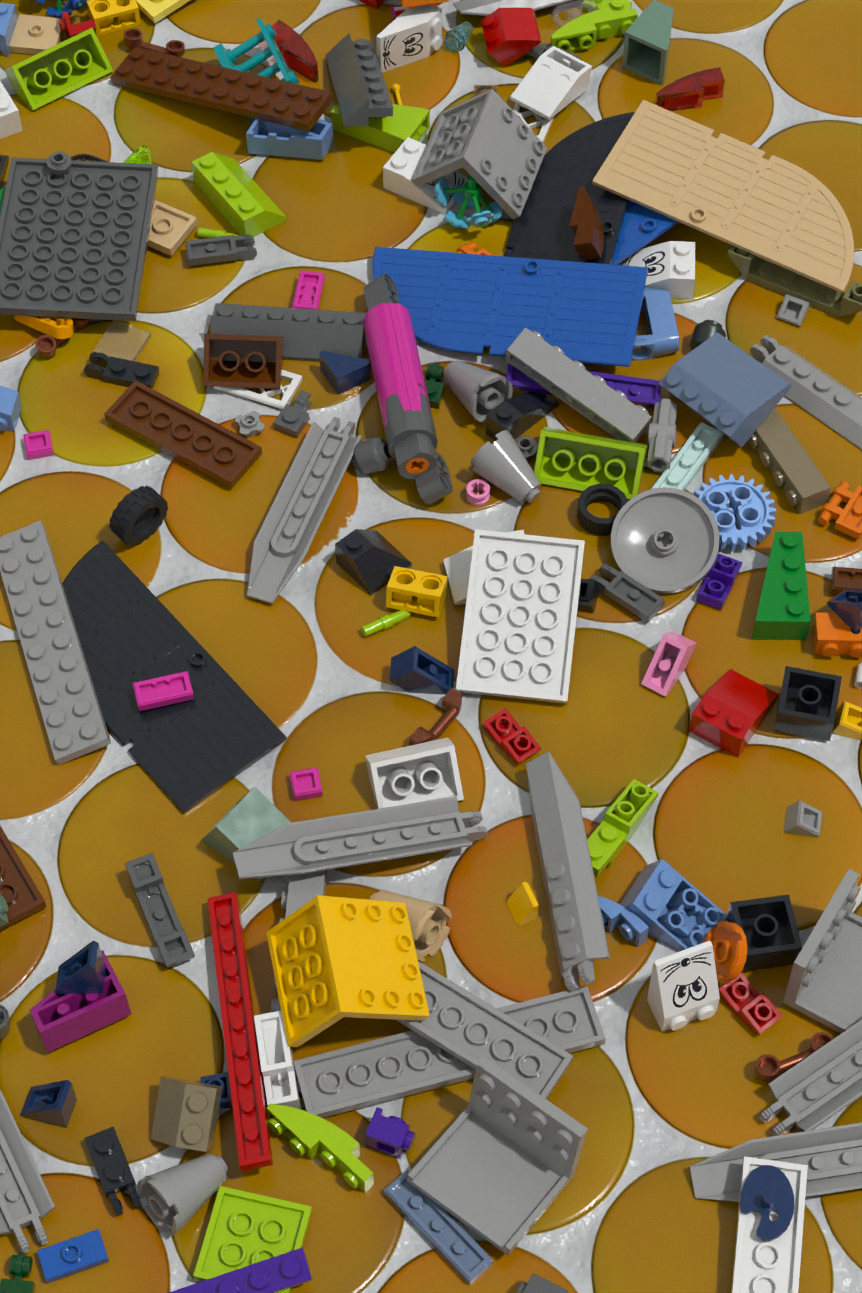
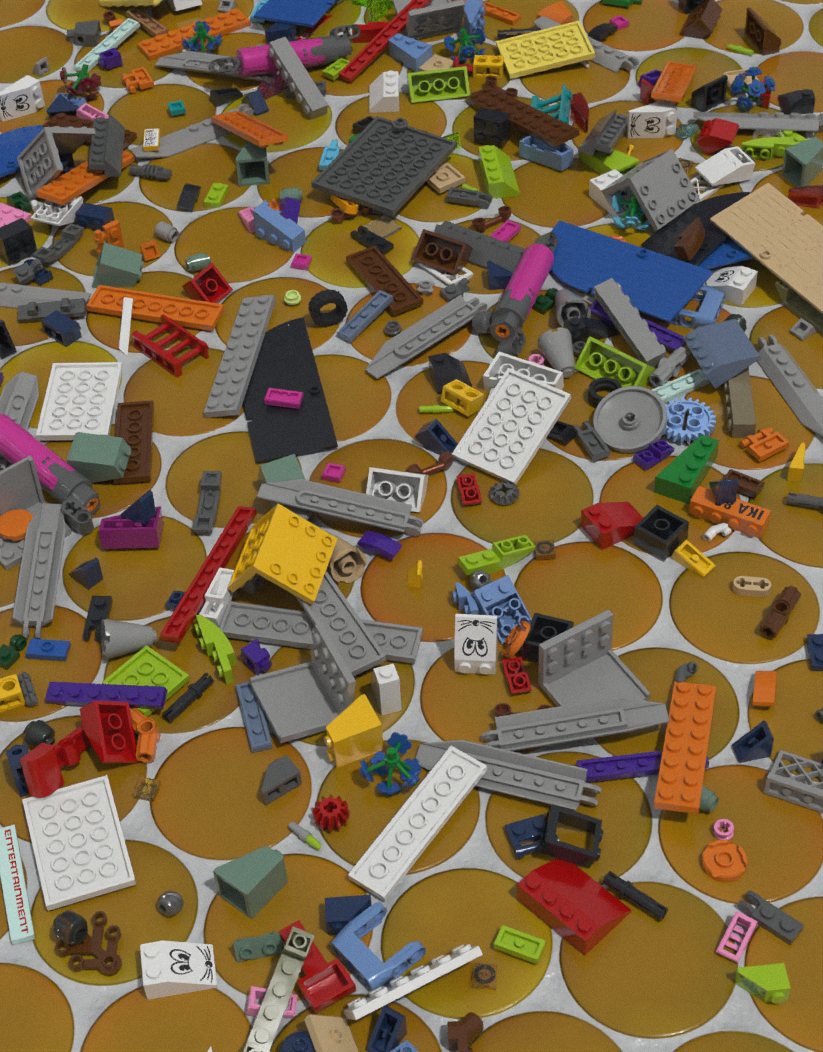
camera: 30 degrees right, 10 degrees down
dark tan slope [151,1076,223,1152] -> none
light grey hinge [526,752,610,992] -> none
bright pink slope [641,631,697,697] -> none
dark blue piece [740,1165,794,1241] -> none
light grey slope [784,800,822,838] -> none
none -> black pin [162,673,214,723]
none -> yellowish green plate [284,290,301,305]
none -> yellow slope [324,694,384,768]
none -> sand blue tile [337,290,394,343]
none -> dark purple slope [357,531,403,561]
none -> blue plant [359,732,421,796]
none -> white slope [370,664,402,715]
none -> flat silver plate [385,320,402,336]
none -> flat silver piece [470,570,492,590]
none -> copper bar [472,206,511,231]
none -> black brick [474,107,509,149]
none -> white wedge [483,352,564,391]
none -> flat silver gear [489,481,519,505]
none -> pearl gold tile [534,540,556,560]

